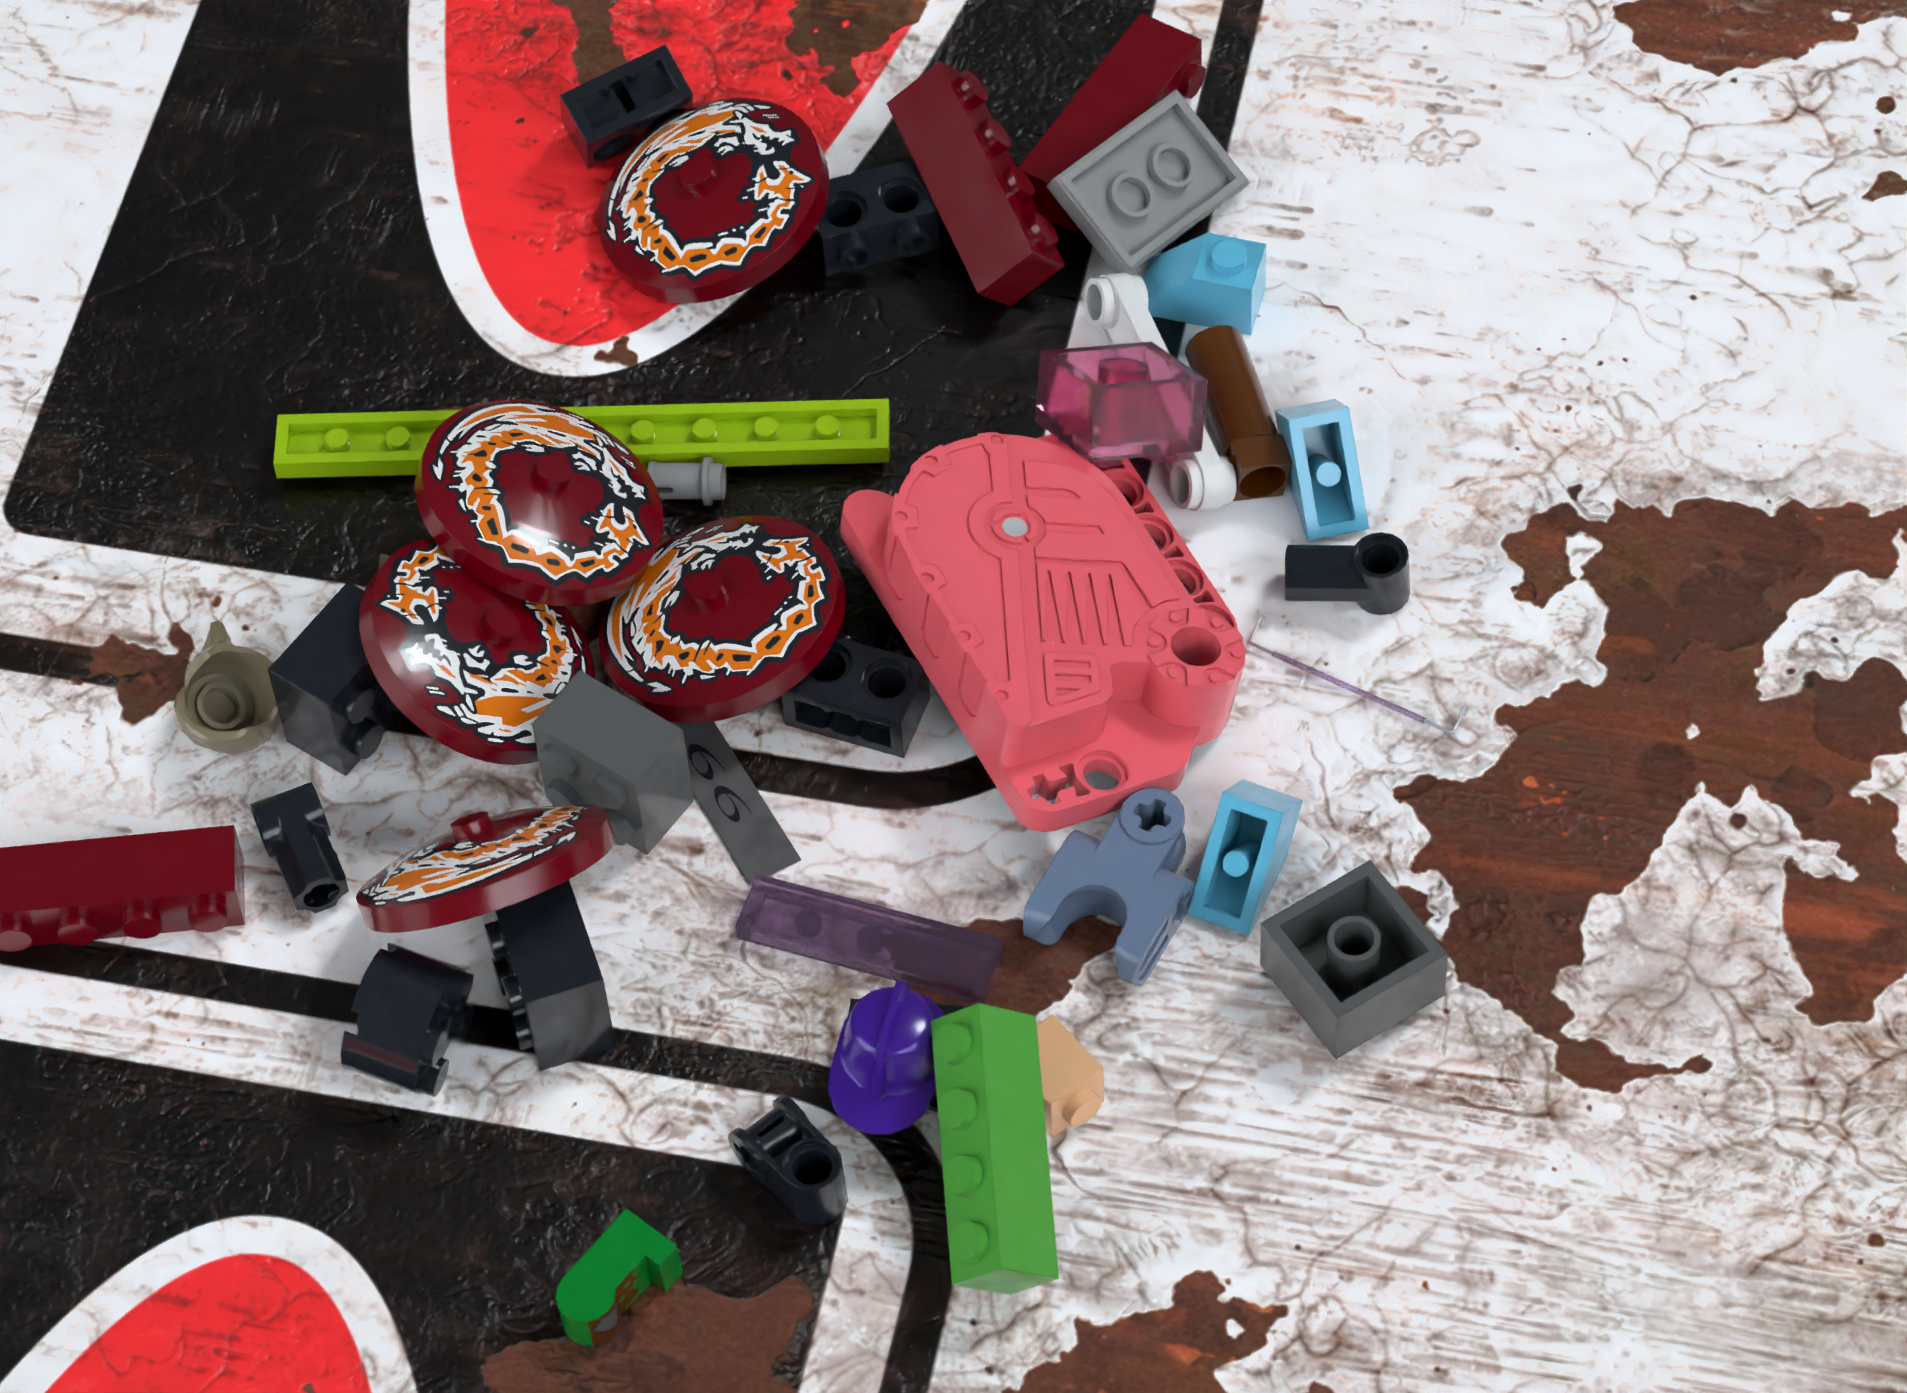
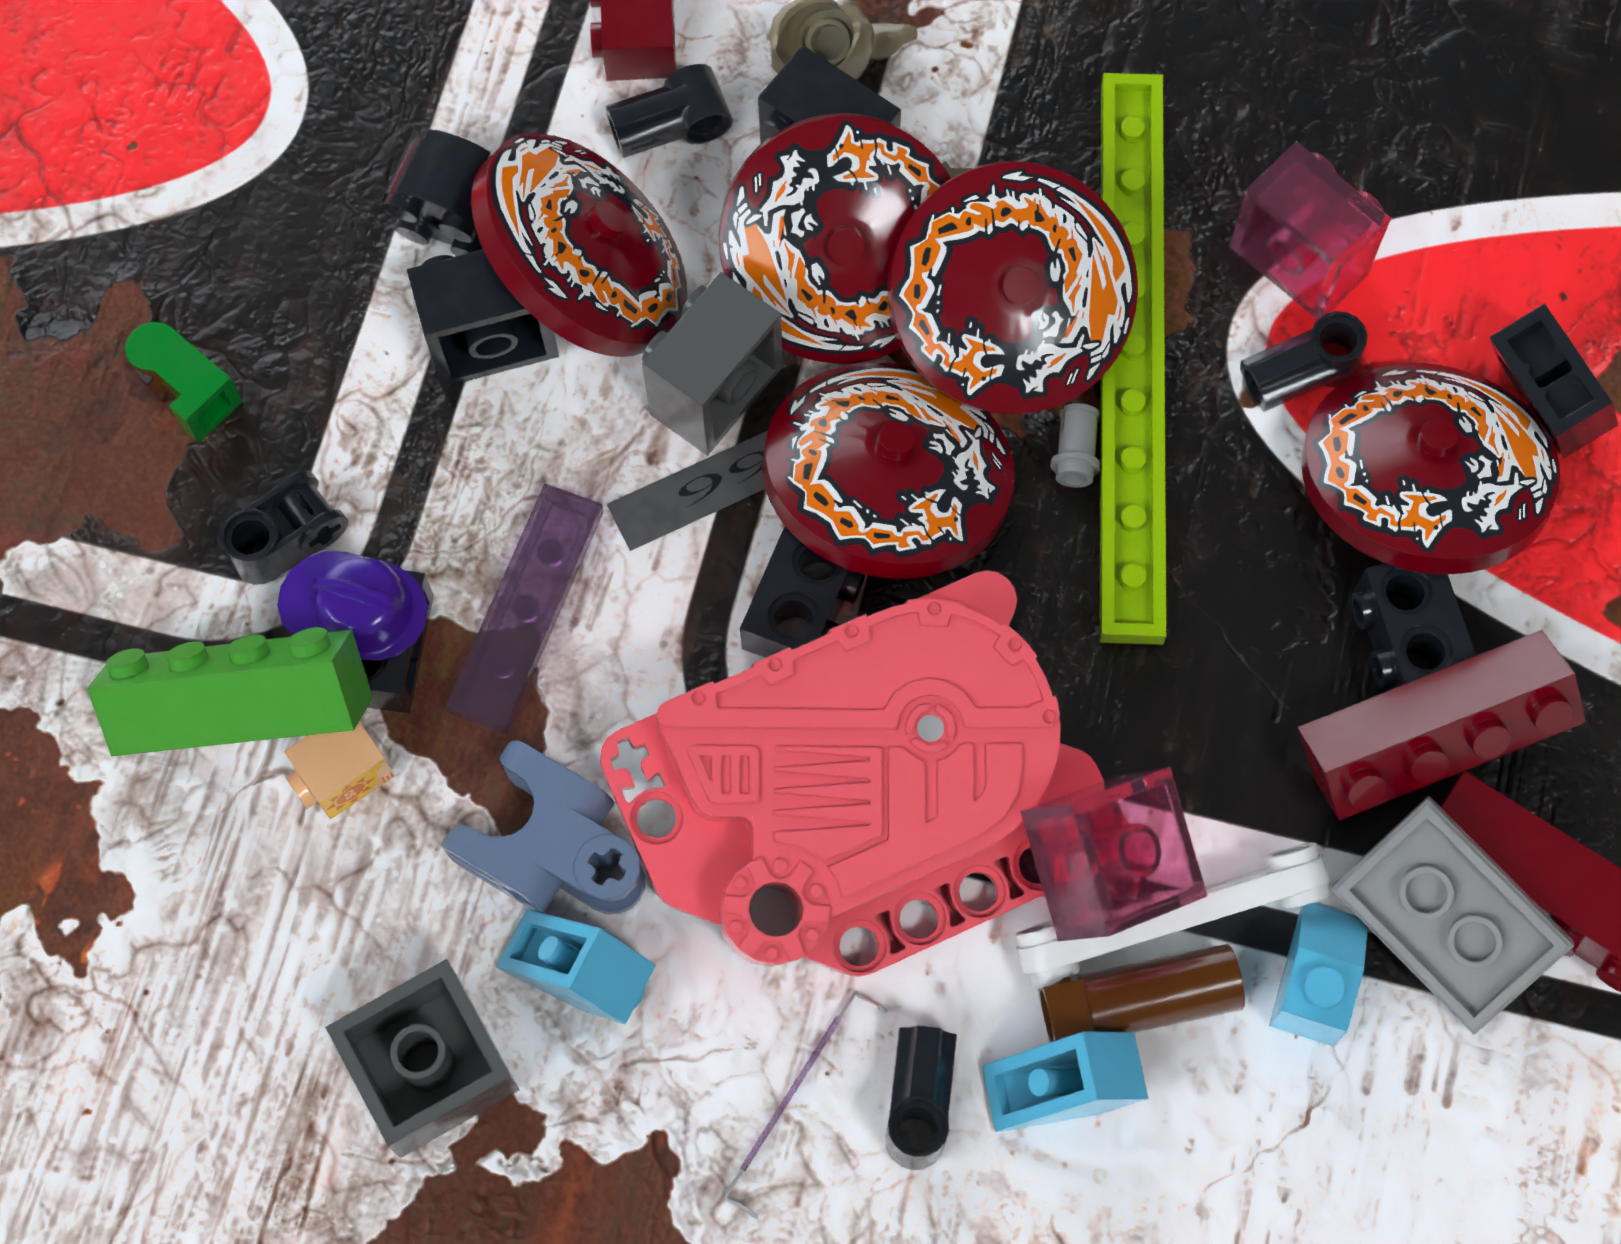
camera: 90 degrees right, 15 degrees up
none -> clear pink brick [1229,141,1392,320]
none -> black piece [1239,311,1368,412]

